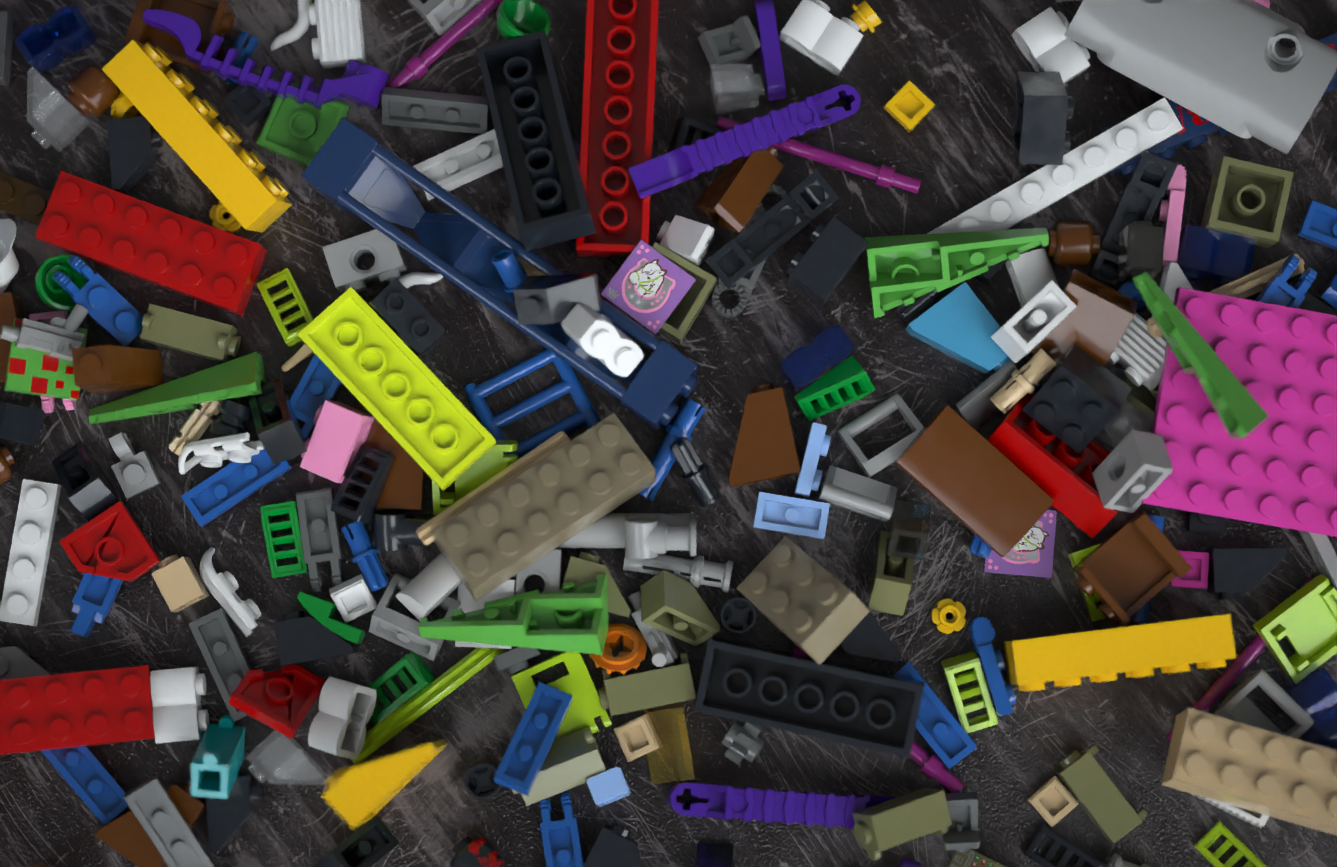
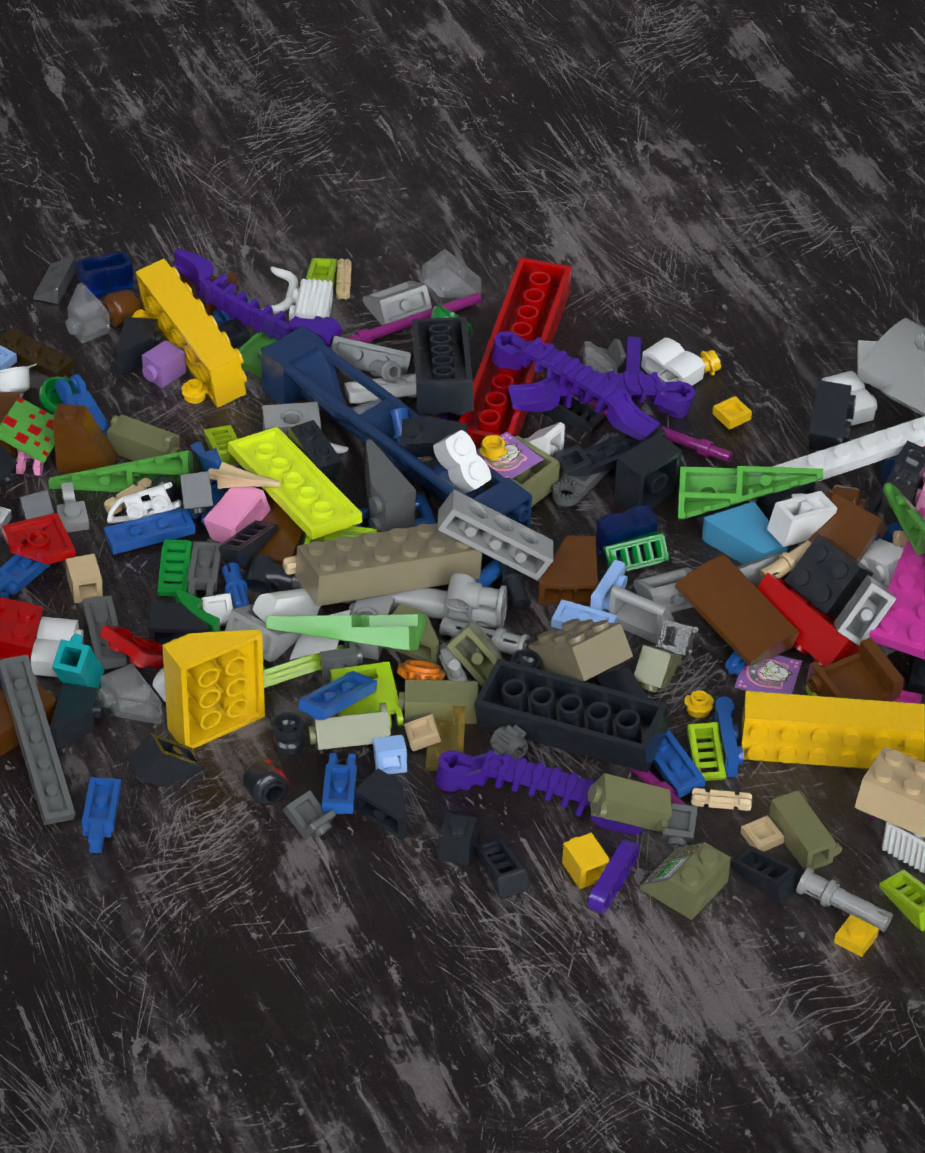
camera: 10 degrees right, 40 degrees down
light grey piece [0,304,89,362] -> none
red brick [35,171,268,317] -> none
white piece [199,547,261,638] -> none
reddish brown slope [694,145,784,233] -> none
none -> medium lavender brick [142,340,186,388]
none -> blue slope [190,441,222,483]
none -> tan piece [208,462,281,489]
none -> dark grey slope [365,439,416,533]
none -> light grey pin [369,359,401,382]
none -> light grey brick [438,489,553,581]
none -> yellow plate [479,435,507,461]
none -> dark purple piece [492,331,660,441]
none -> tan axle [691,788,752,811]

